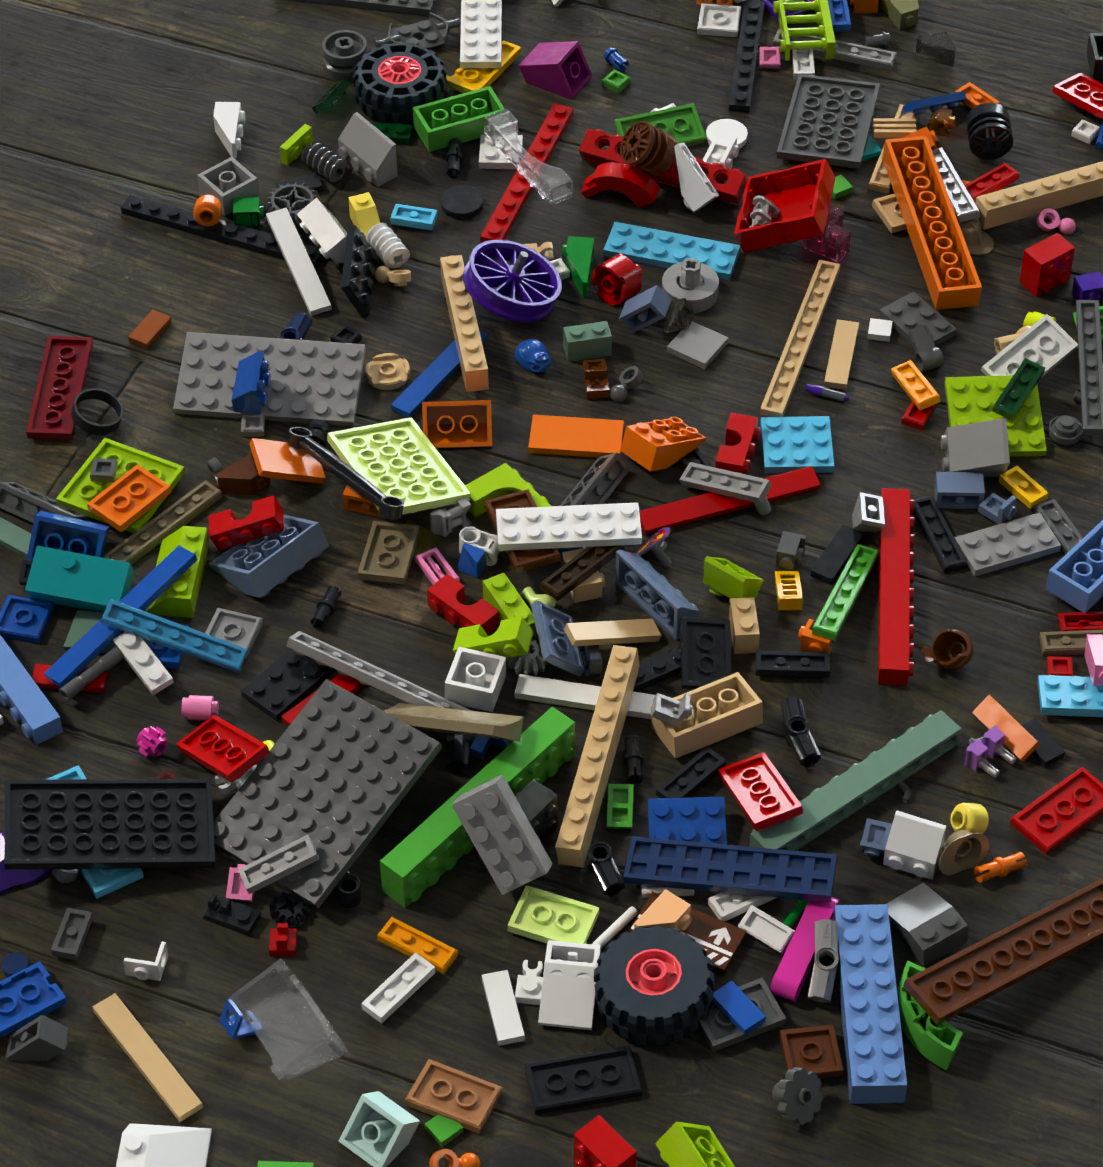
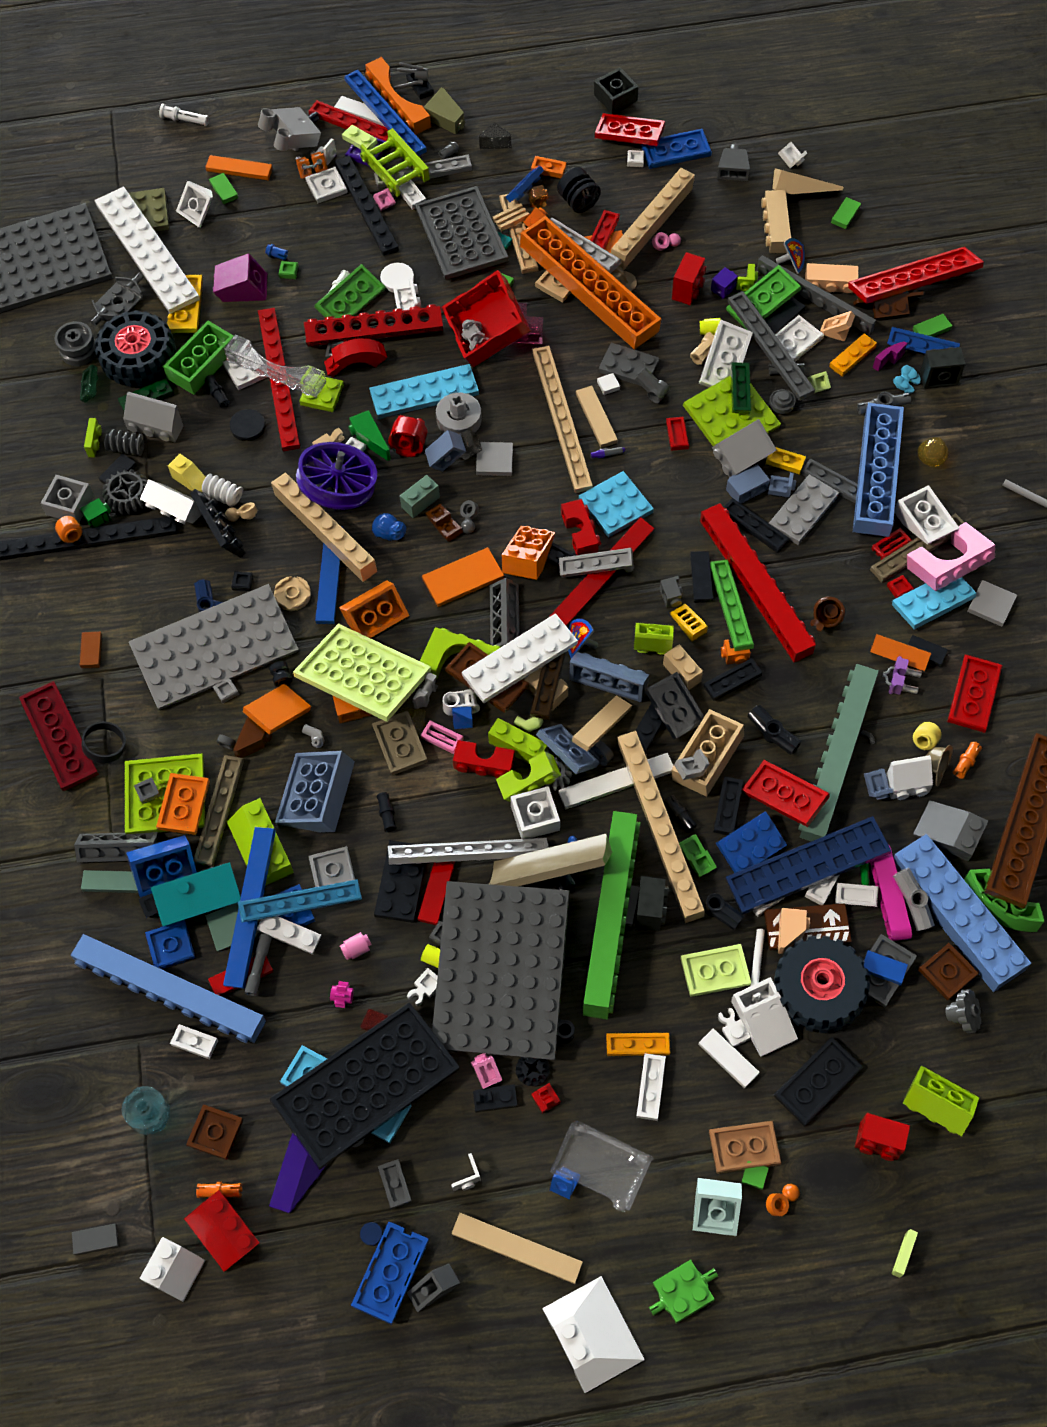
camera: 30 degrees left, 15 degrees up
red plate [176,714,271,783] -> none
red arch [209,495,284,551] -> none
white slope [213,102,245,160] -> none
blue slope [231,351,271,414] -> none
light grey plate [238,835,319,894] -> none
white tile [266,208,332,316] -> none
black piece [287,427,404,520] -> none
medium azure plate [390,204,438,231] -> none
light grey brick [452,774,553,895] -> none
reddish brown wheel [620,121,677,176] -> none
white slope [674,142,720,212] -> none
light grey slope [852,492,885,533] -> none
light orange tile [891,360,941,411] -> none
none -> lime plate [299,374,344,412]
none -> light grey arm [302,724,324,748]

